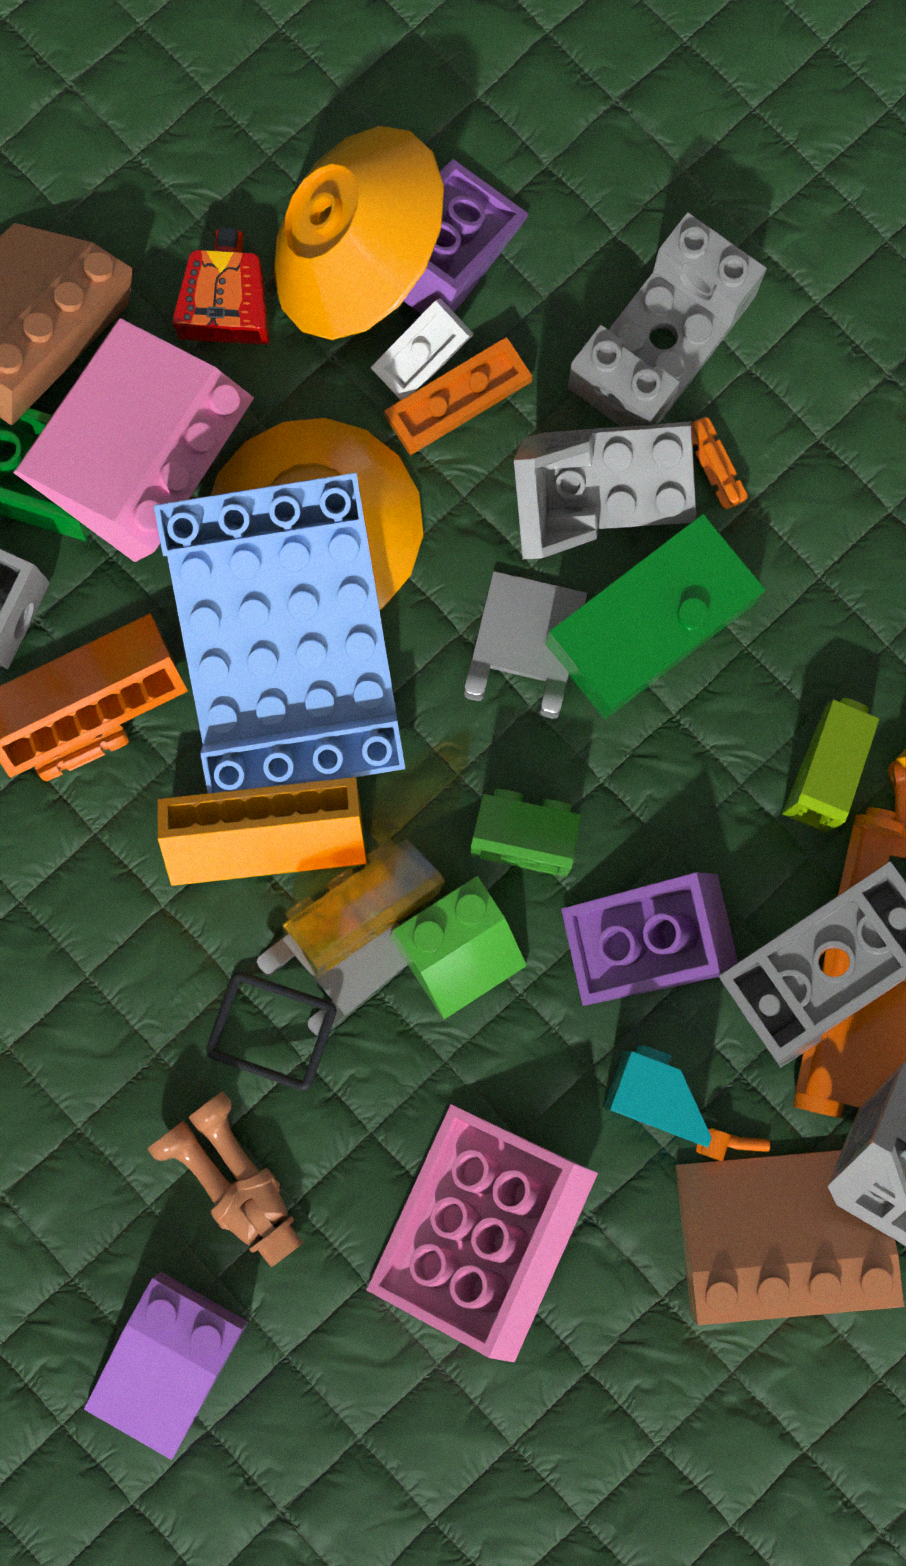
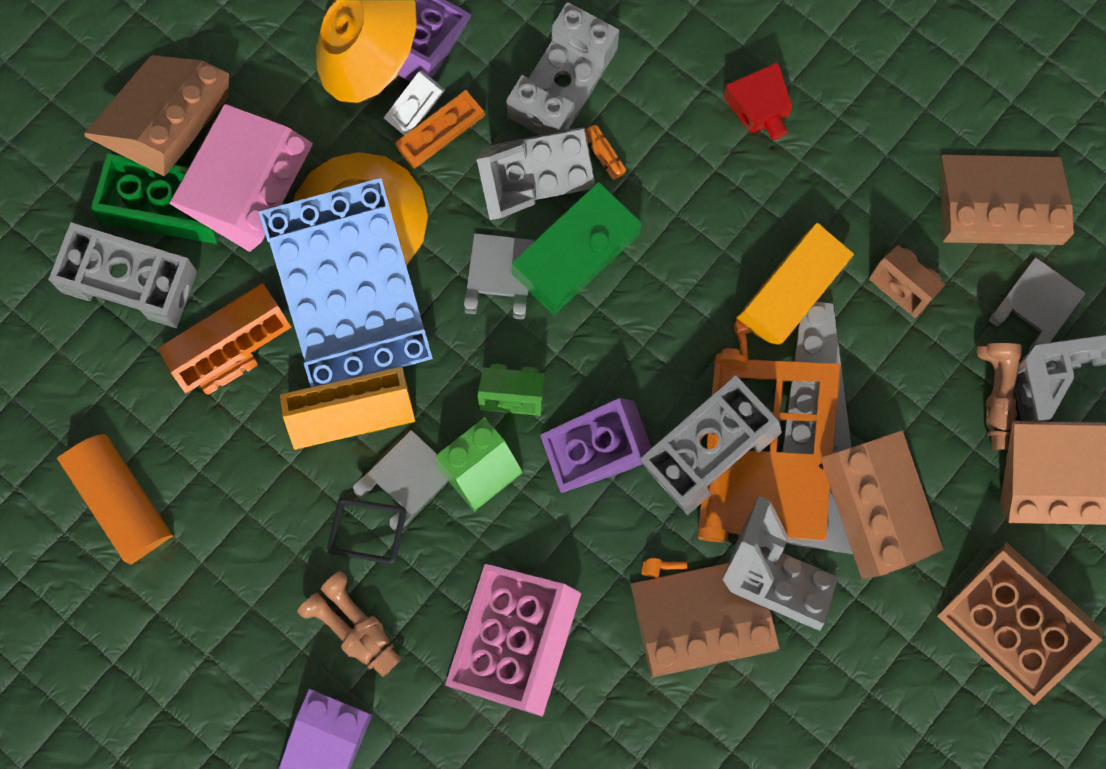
camera: 10 degrees left, 5 degrees down
torso [173,228,270,345] -> none
clear yellow slope [282,839,444,979] -> none
teal slope [603,1045,712,1148] -> none
lime slope [782,698,879,833] -> none

